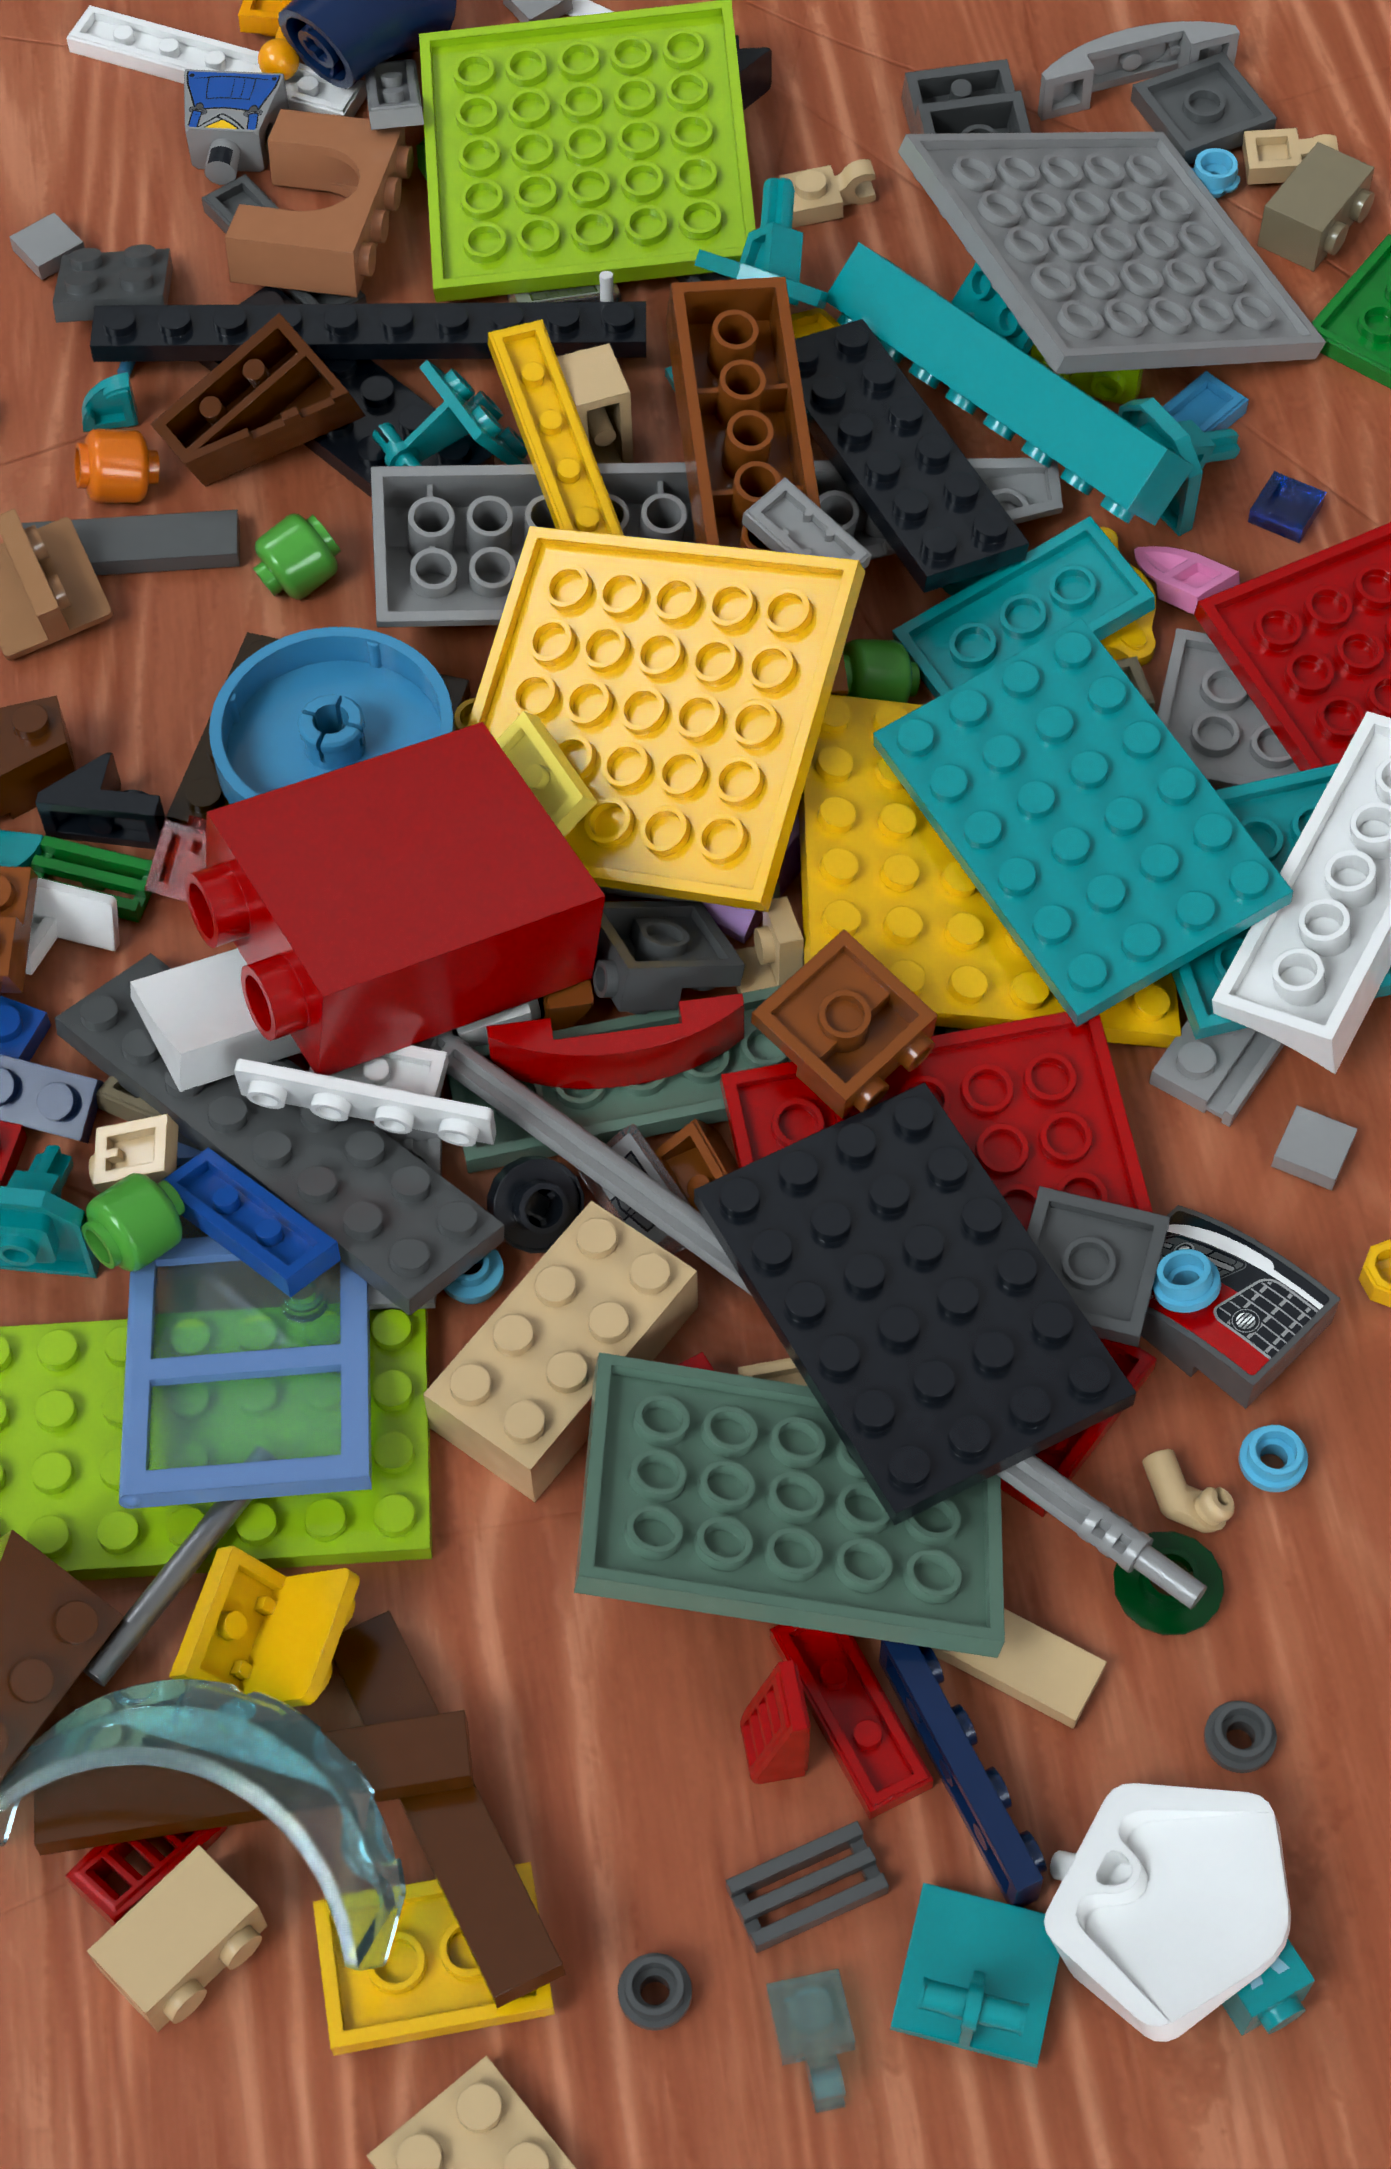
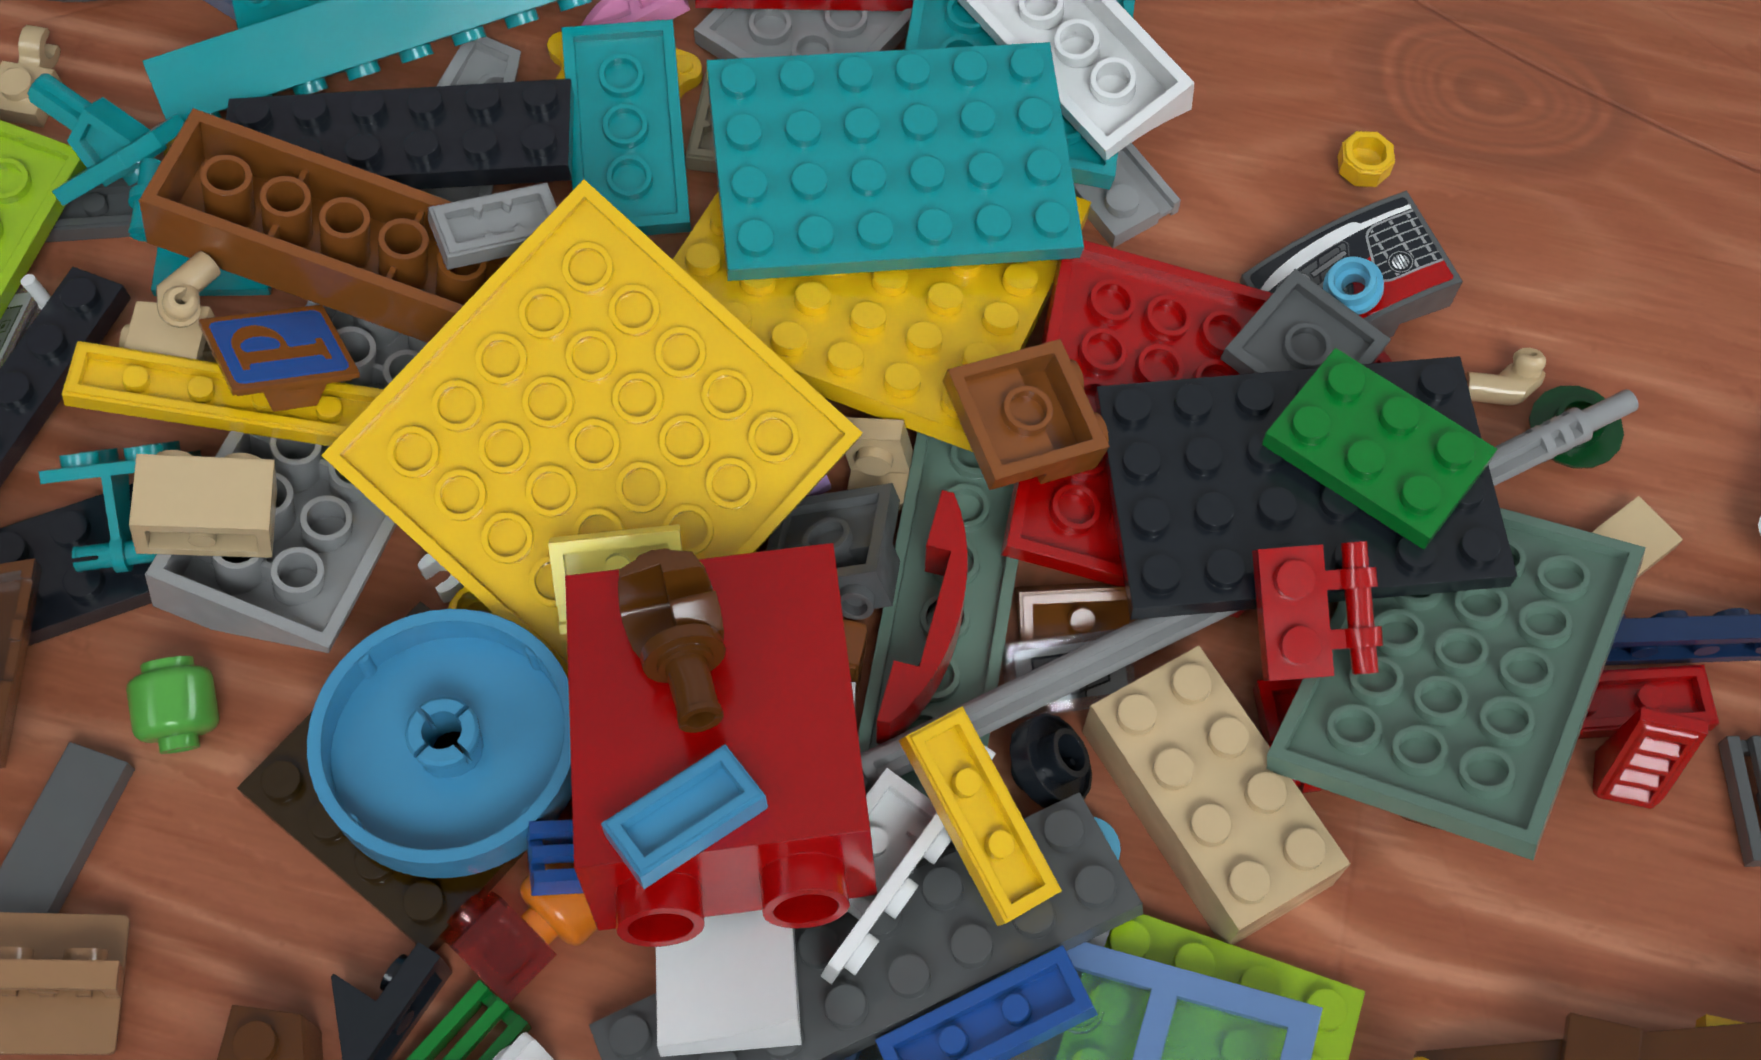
camera: 70 degrees left, 5 degrees up
dark grey plate [1204,1701,1277,1773] -> none
medium azure plate [1238,1425,1308,1492] -> none
light grey tile [1271,1105,1357,1191] -> none
none -> tan brick [129,450,277,558]
none -> tan arm [156,251,221,328]
none -> piece [199,305,360,412]
none -> dark azure tile [601,744,768,889]
none -> reddish brown piece [618,548,726,733]
none -> yellow tile [899,706,1062,926]
none -> red plate [1252,541,1383,681]
none -> green plate [1262,348,1497,550]

